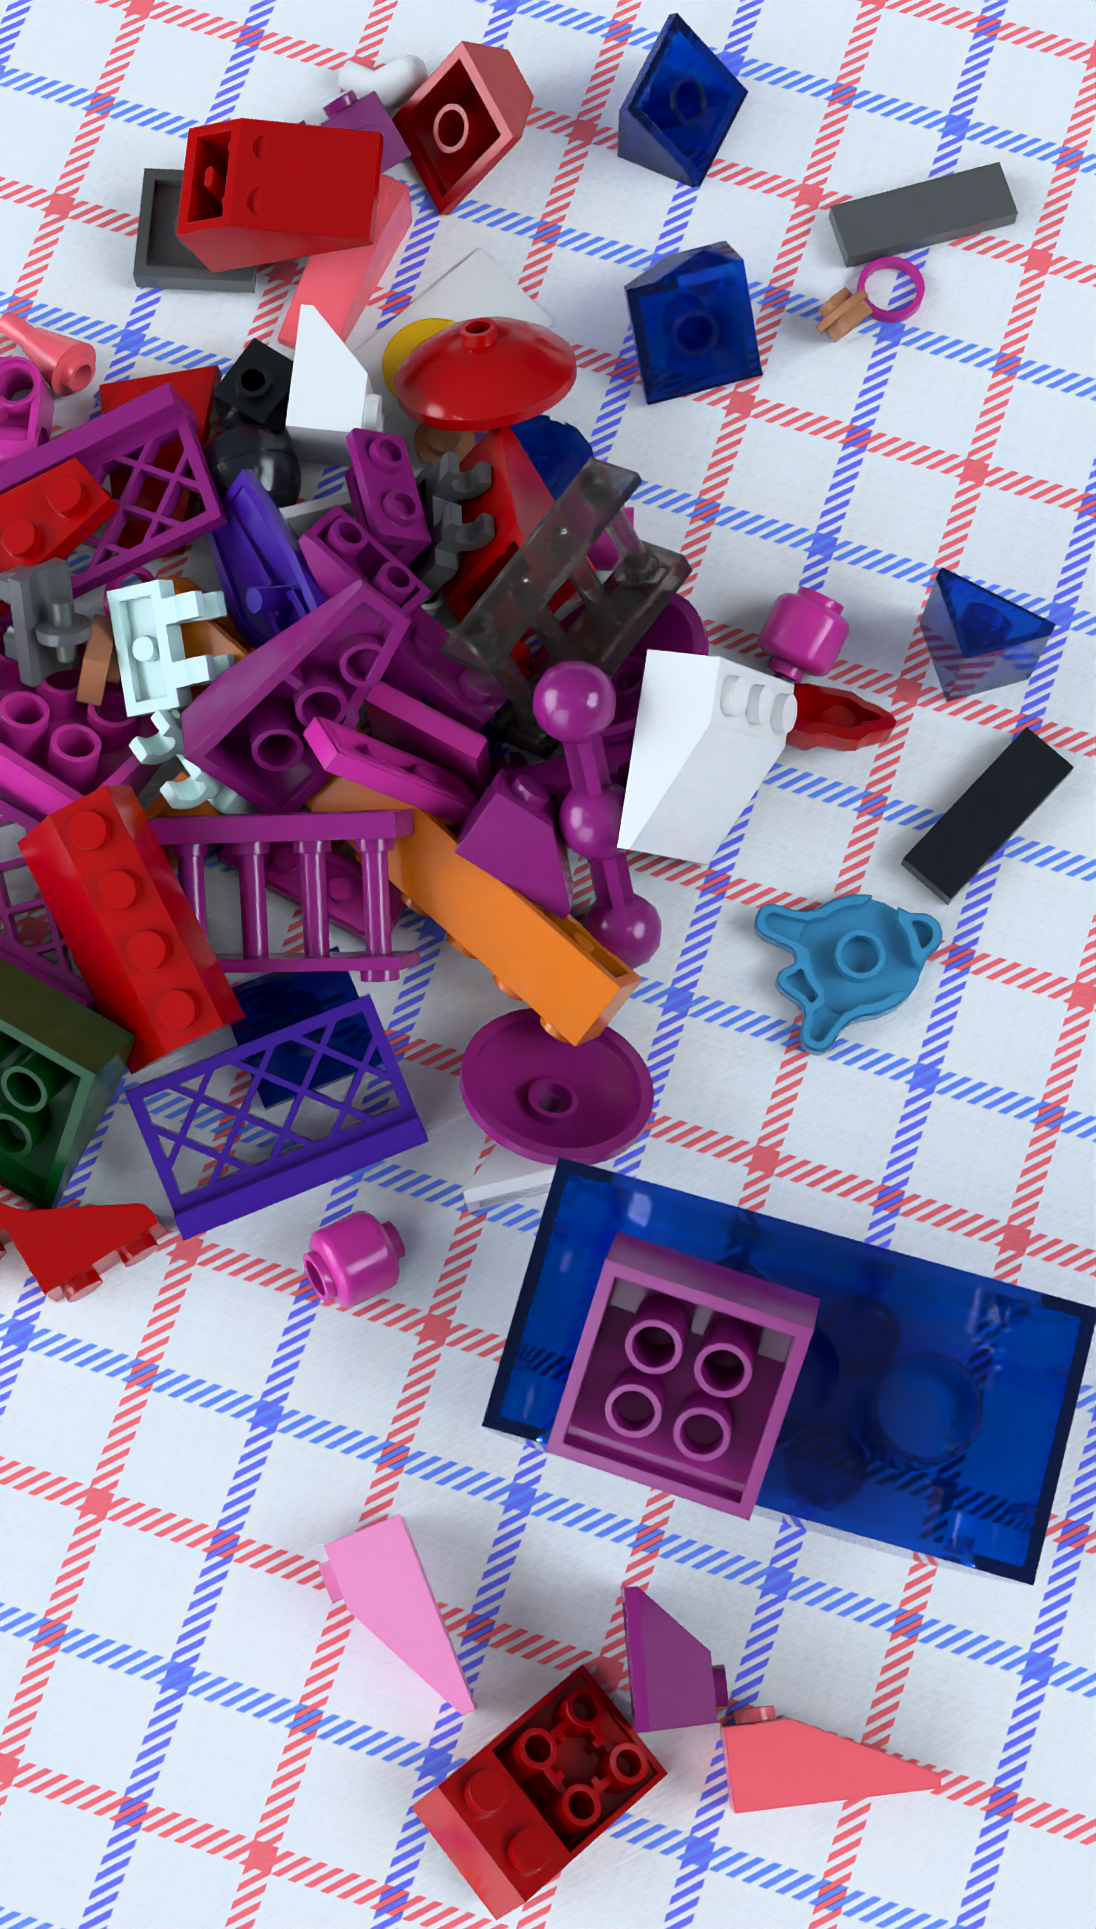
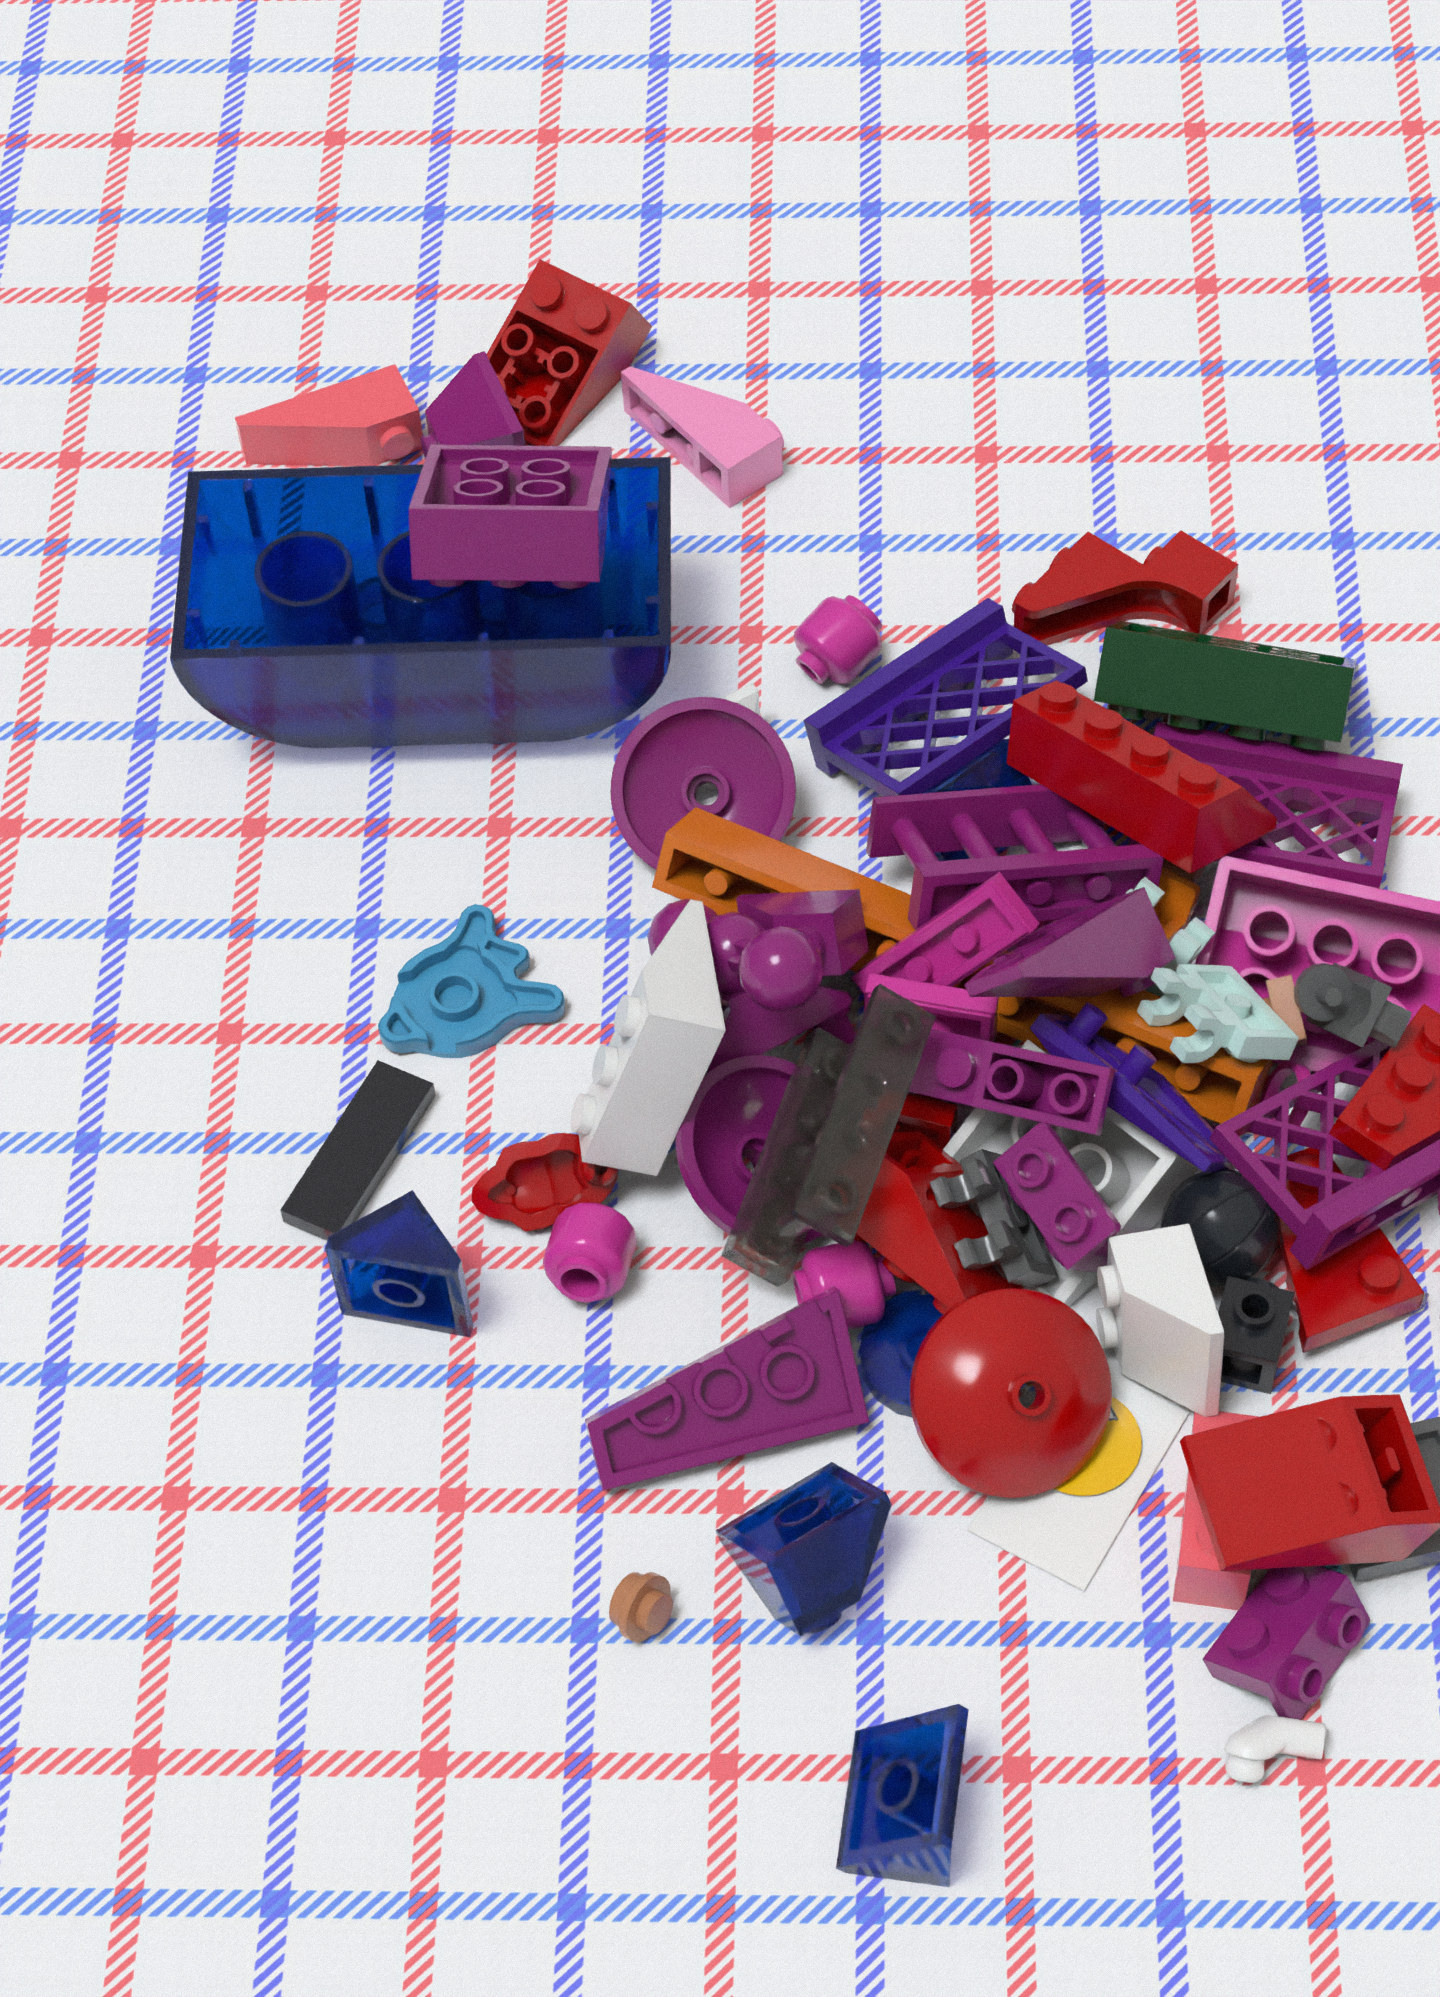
camera: 165 degrees right, 20 degrees down
red slope [391,41,534,216] -> none
dark grey tile [829,162,1018,268] -> none
dark pink piece [857,256,925,323] -> none
none -> magenta wing [585,1286,869,1491]

